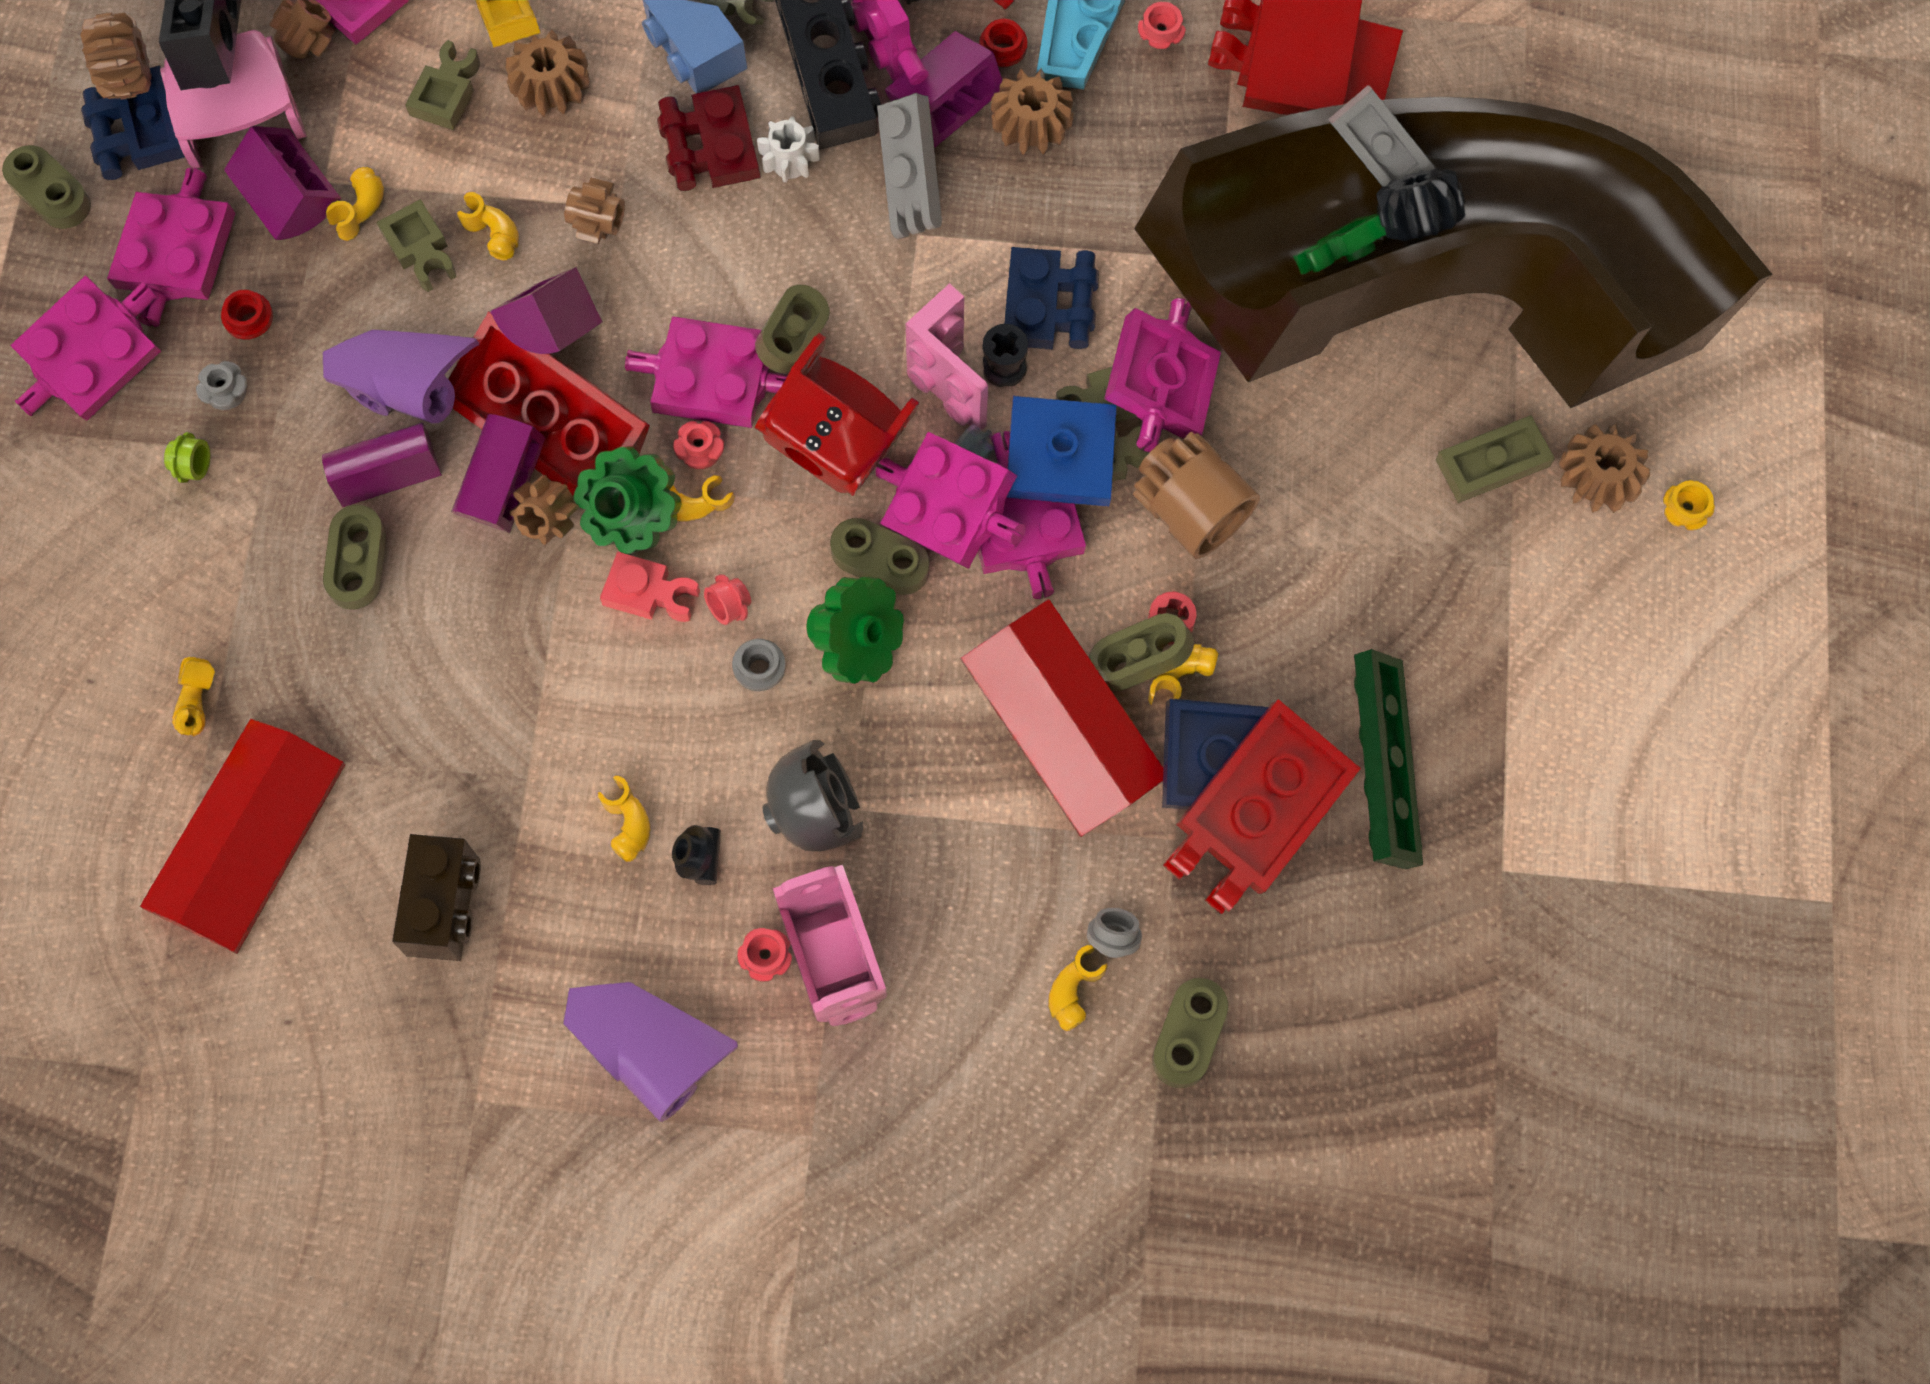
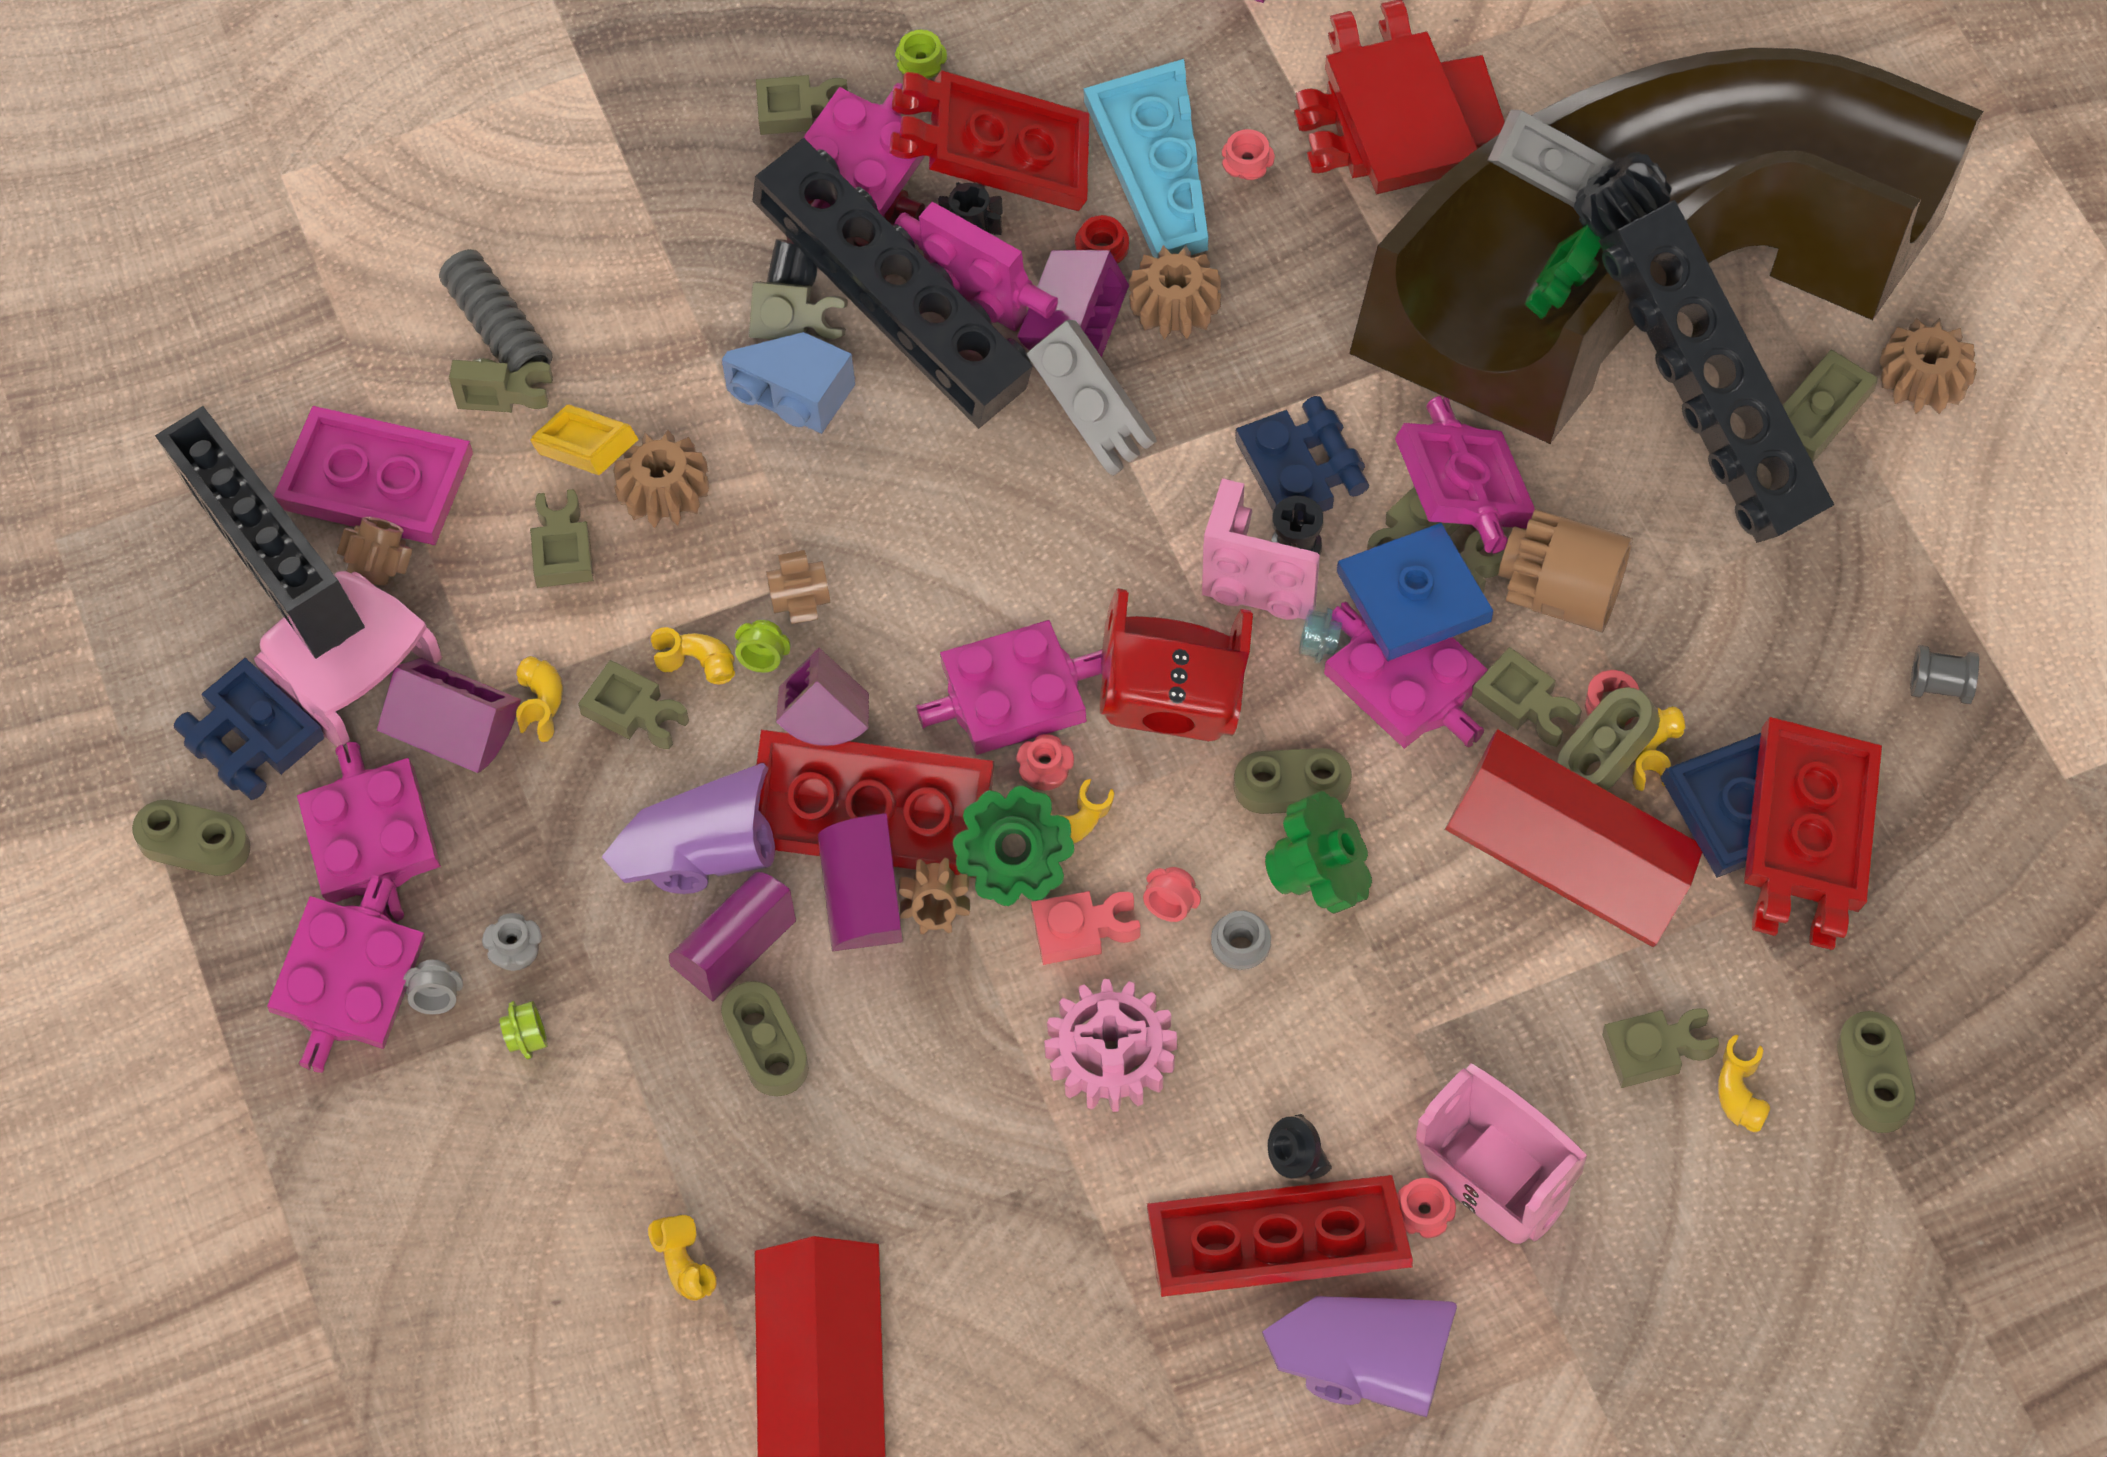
camera: 25 degrees left, 10 degrees down
medium nougat gear [80,12,152,100] -> none
red plate [221,290,273,340] -> none
dark brown brick [392,834,481,961] -> none
yellow arm [598,776,651,862] -> none
dark red plate [657,85,761,191] -> none
olive plate [755,285,830,373] -> none
white gear [757,116,820,183] -> none
dark grey cylinder [762,740,863,852] -> none
dark pink plate [875,432,1026,569] -> none
light grey plate [1087,908,1142,958] -> none
dark green plate [1354,649,1423,869] -> none
yellow plate [1663,480,1715,530] -> none
none -> light grey plate [403,960,463,1014]
none -> lime plate [735,620,791,673]
none -> bright pink gear [1044,979,1177,1112]
none -> red slope [1147,1175,1413,1297]
none -> olive plate [1472,647,1582,747]
none -> black brick [1599,200,1835,543]
none -> olive plate [1602,1008,1719,1088]
none -> dark grey bush [1910,645,1979,705]

